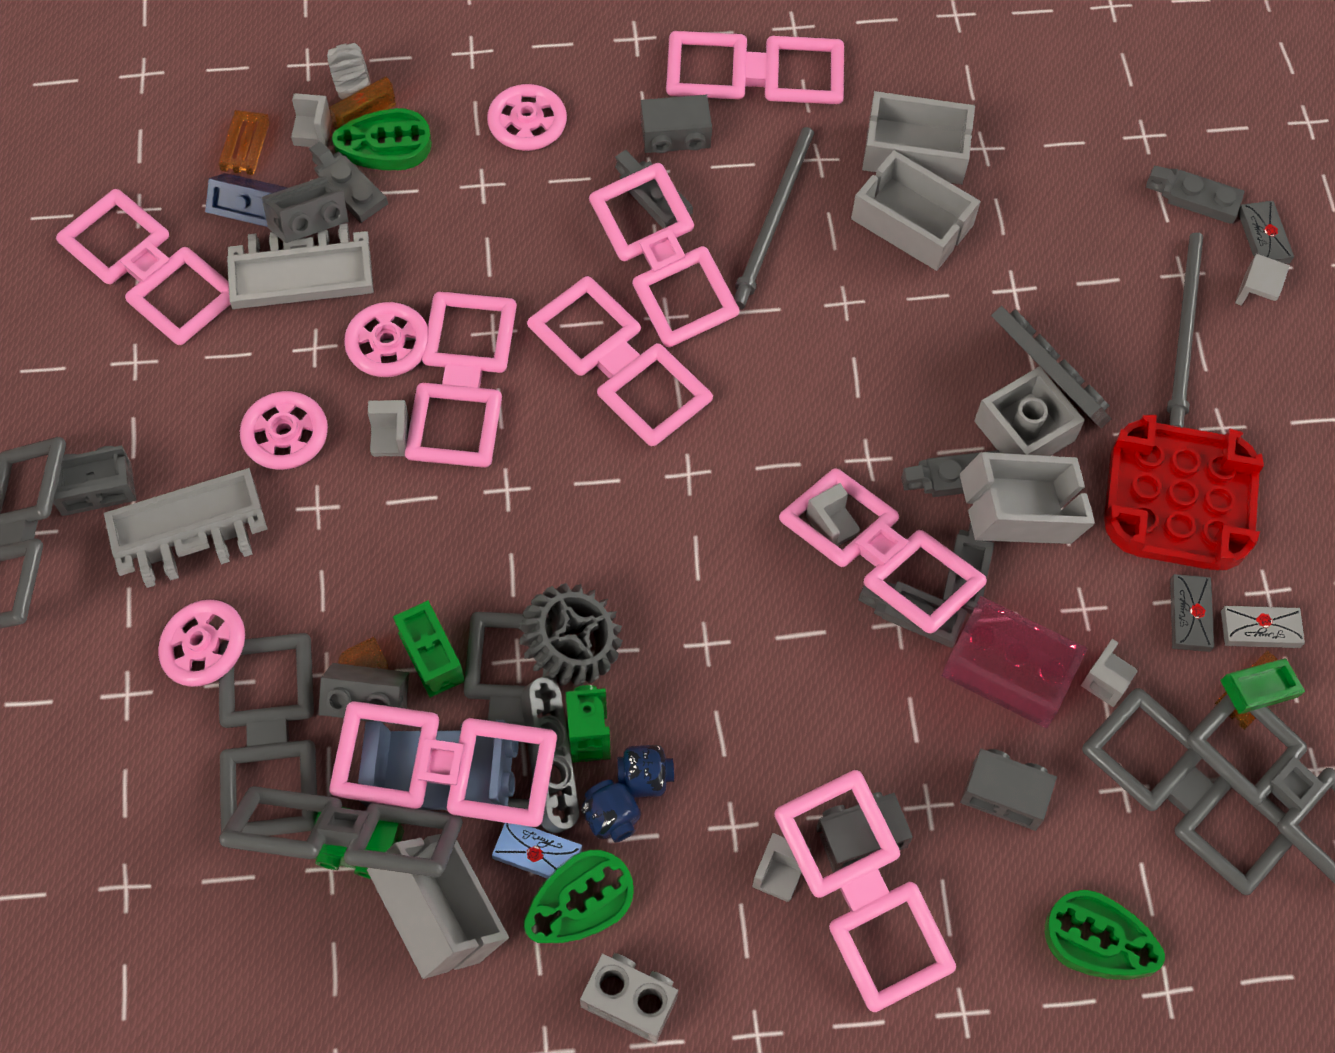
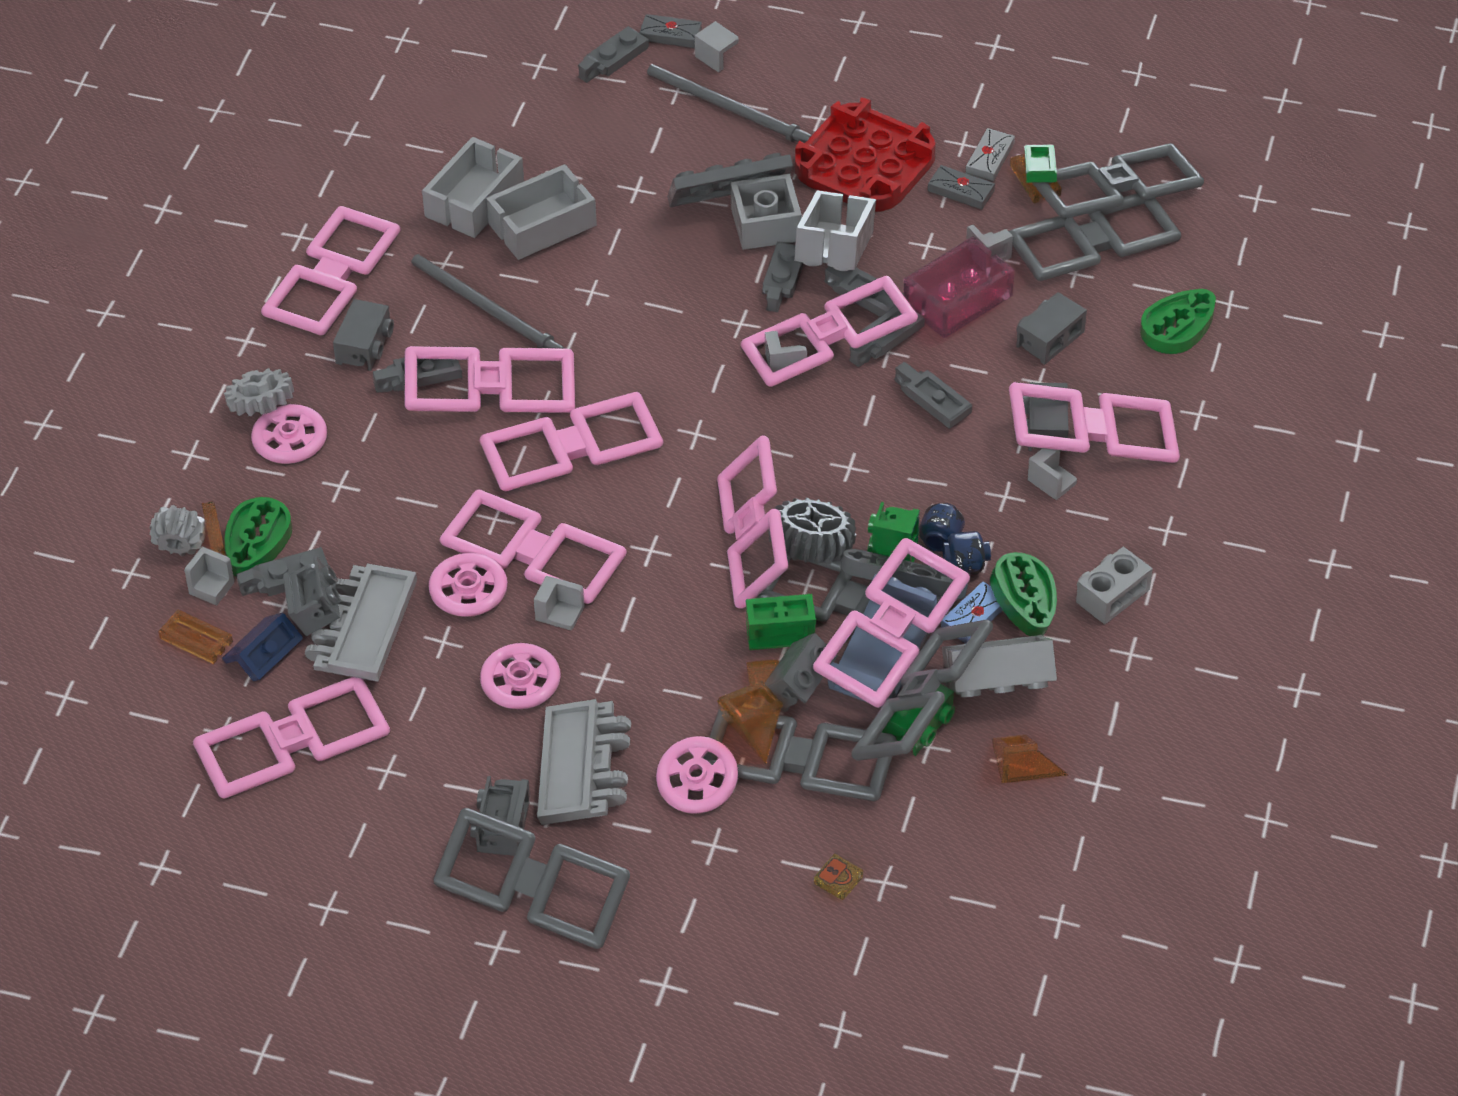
camera: 65 degrees left, 15 degrees down
none -> light grey gear [224,368,294,416]
none -> bright pink bar [717,436,788,609]
none -> clear orange slope [717,681,784,764]
none -> tile [814,853,863,900]
none -> dark grey hinge [894,362,972,429]
none -> clear orange slope [992,734,1068,783]

